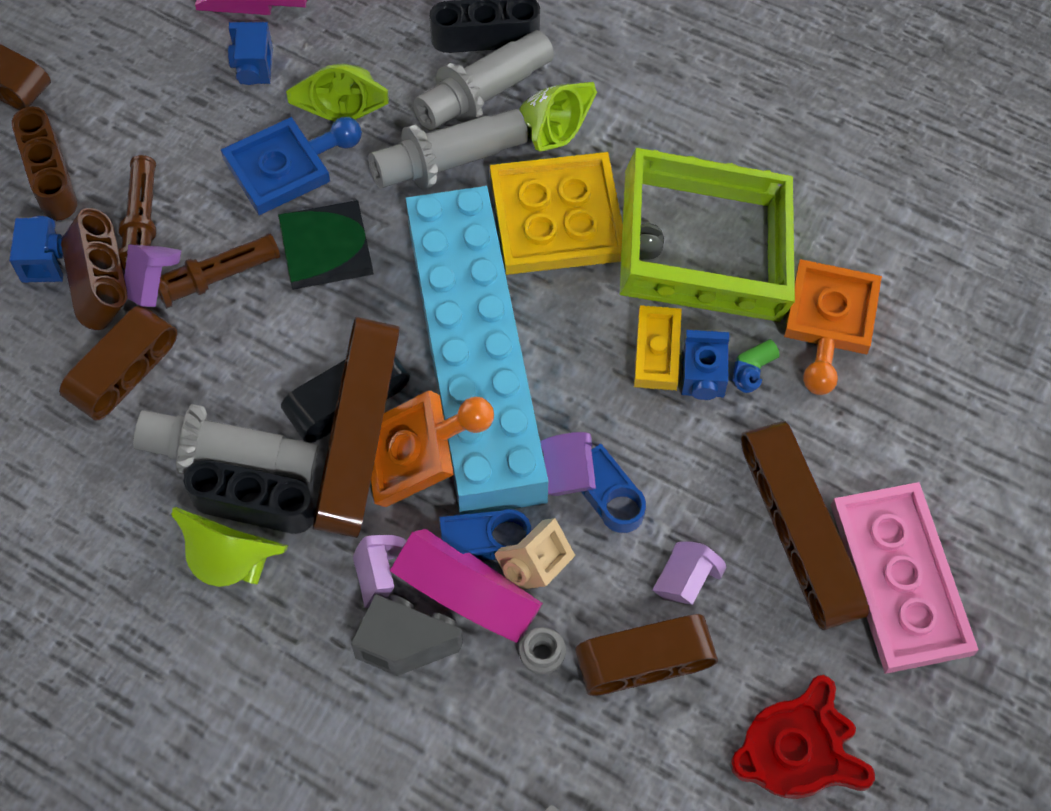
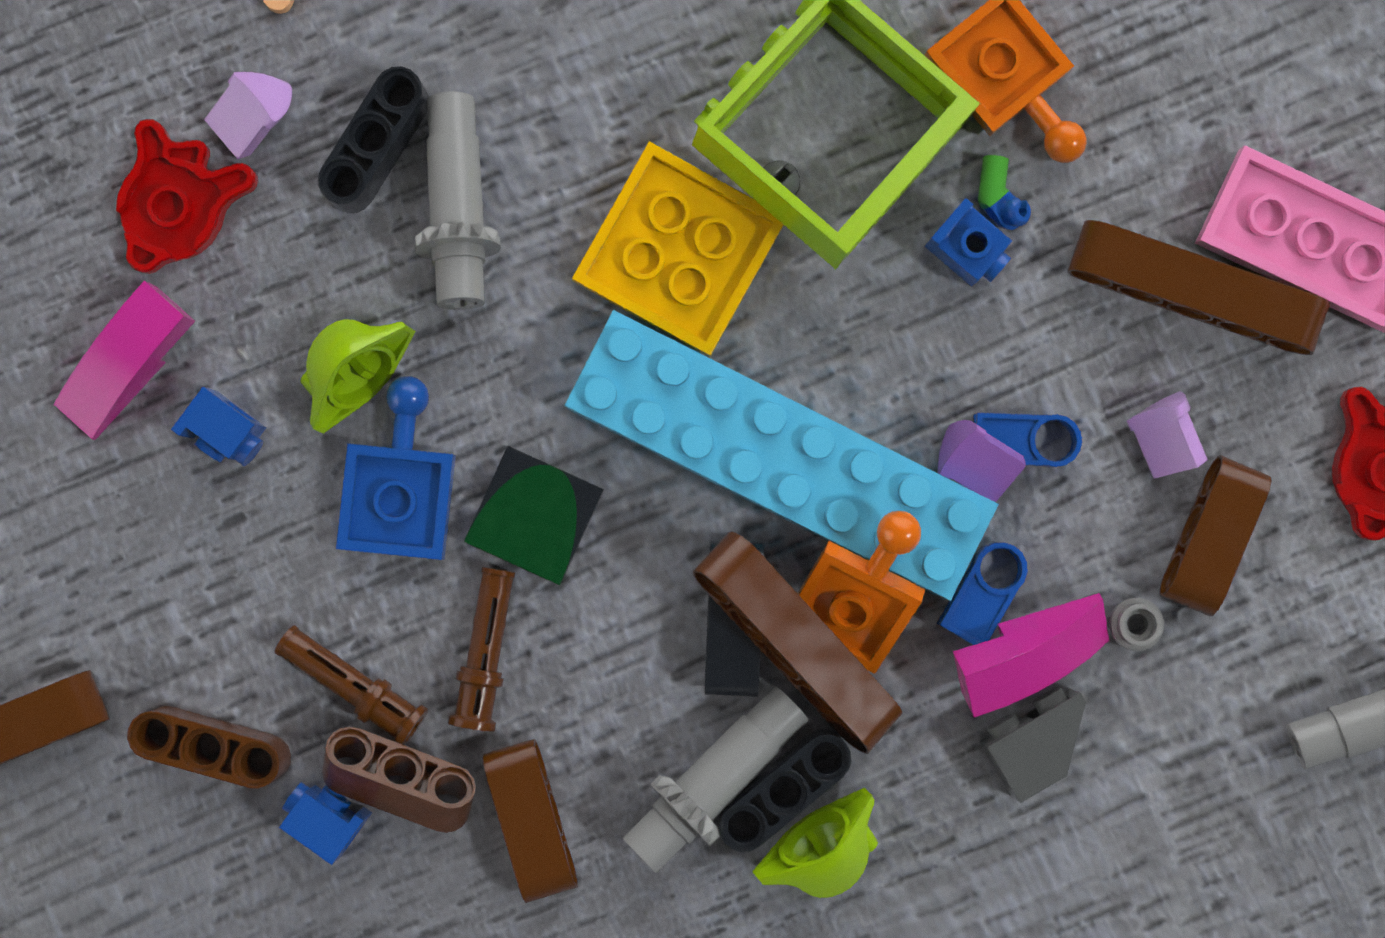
camera: 55 degrees left, 25 degrees up
medium lavender tile [124,244,181,307] -> none
lavender tile [353,535,406,608] -> none
light grey gear [368,109,528,190] -> none
tan bracket [495,518,575,589] -> none
lime hat [519,82,597,151] -> none
yellow plate [634,305,682,391] -> none

